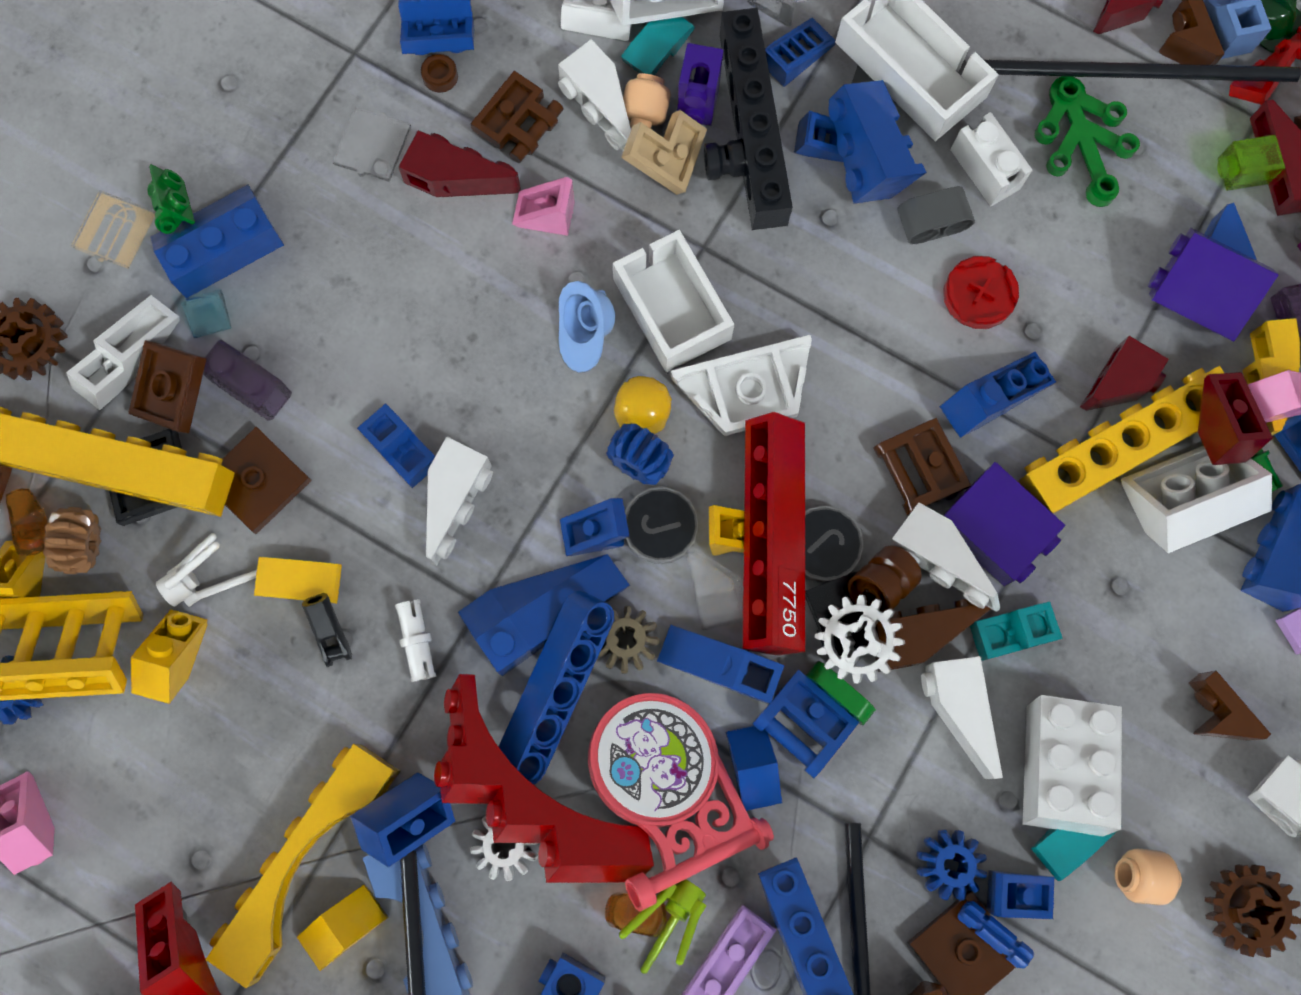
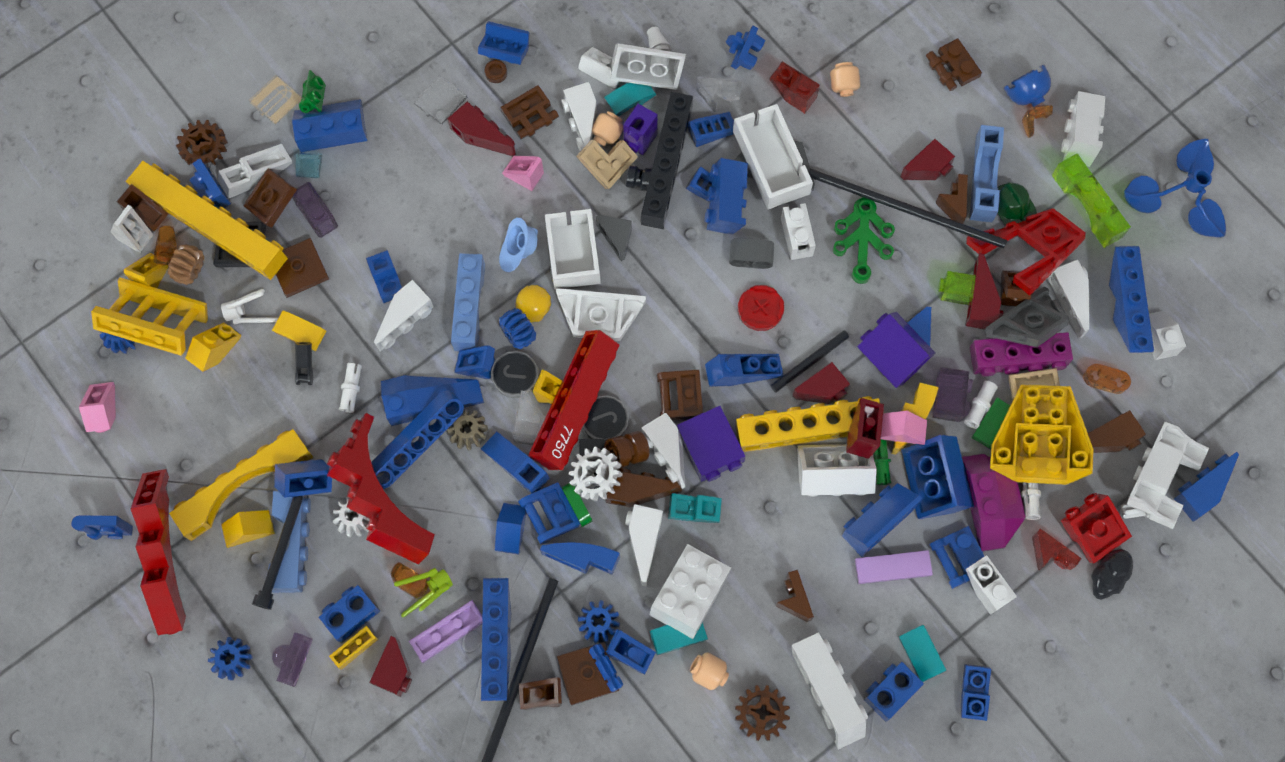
camera: 25 degrees right, 5 degrees down
piece [588,693,774,912] -> none
none -> blue bracket [189,159,231,209]
none -> medium blue arch [451,253,485,351]
none -> blue slope [540,542,620,575]
none -> dark grey slope [596,214,632,261]
none -> black bar [770,330,849,393]

